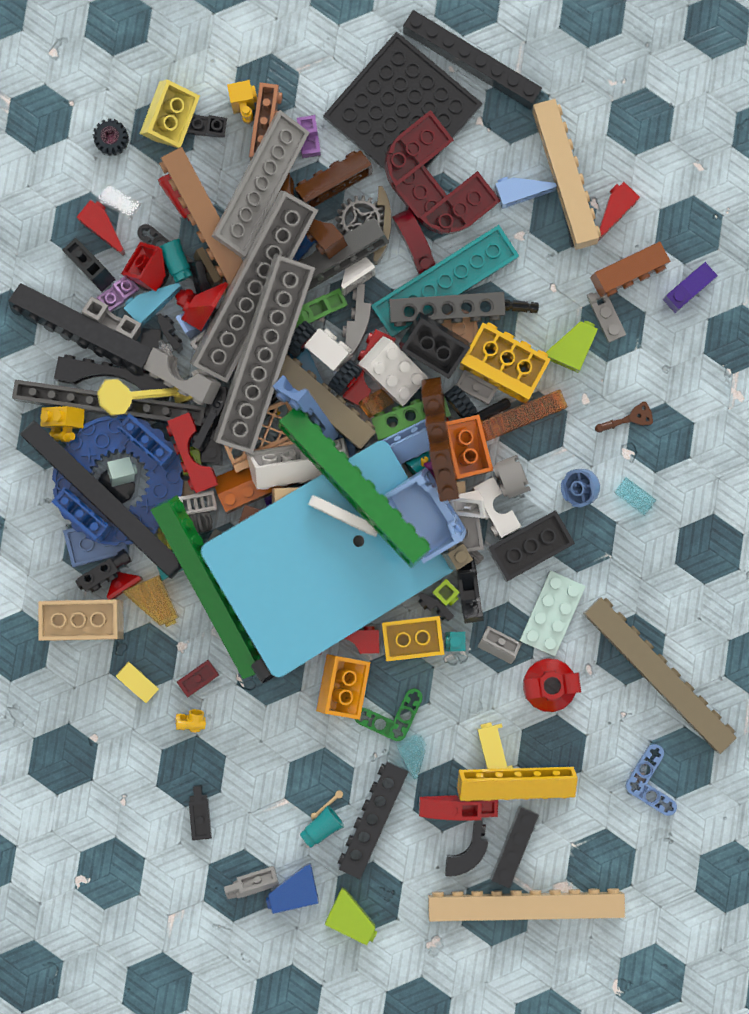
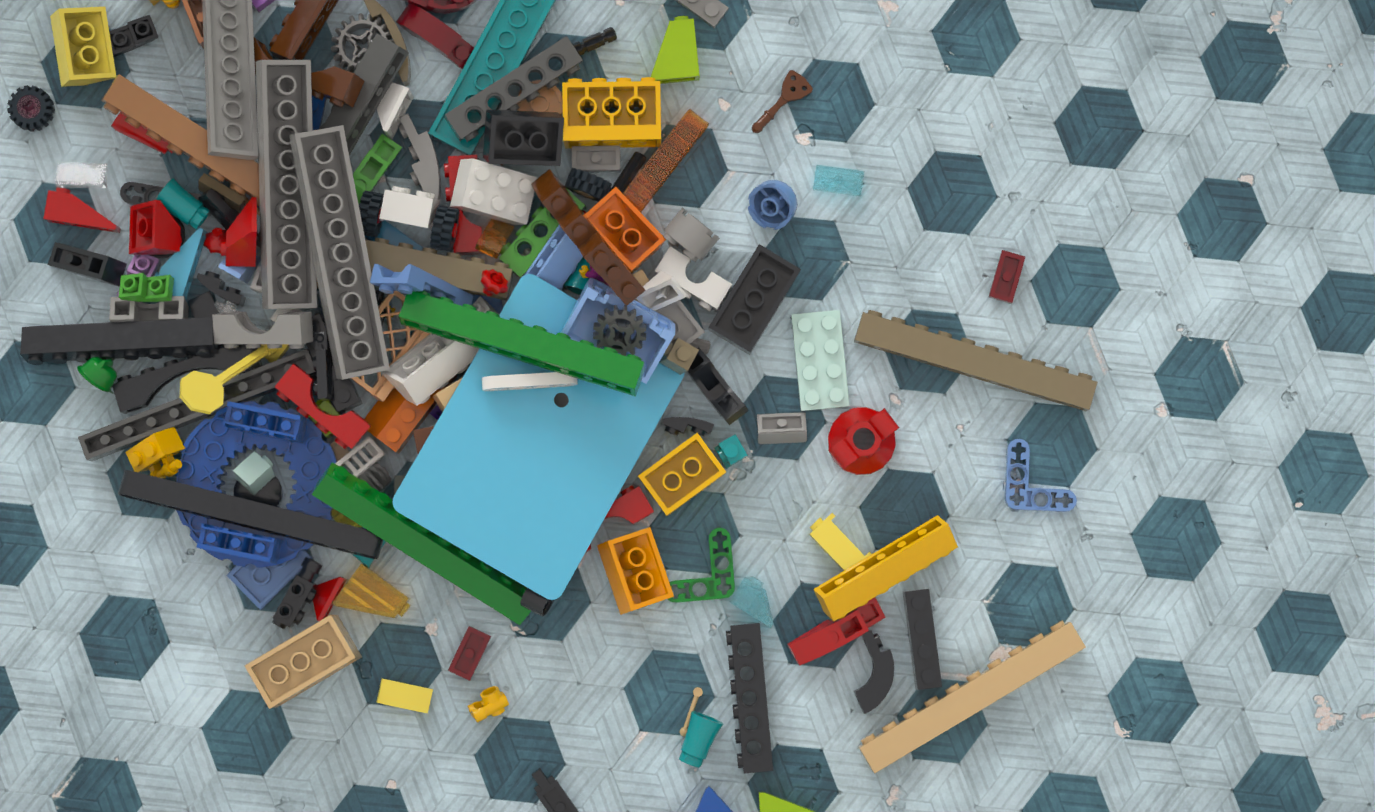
camera: 30 degrees left, 0 degrees up
lime brick [432,579,460,606] -> none
none -> green piece [77,357,117,394]
none -> bright green slope [119,273,174,302]
none -> red piece [481,269,509,296]
none -> dark grey gear [593,305,646,356]
none -> dark red plate [988,250,1025,304]

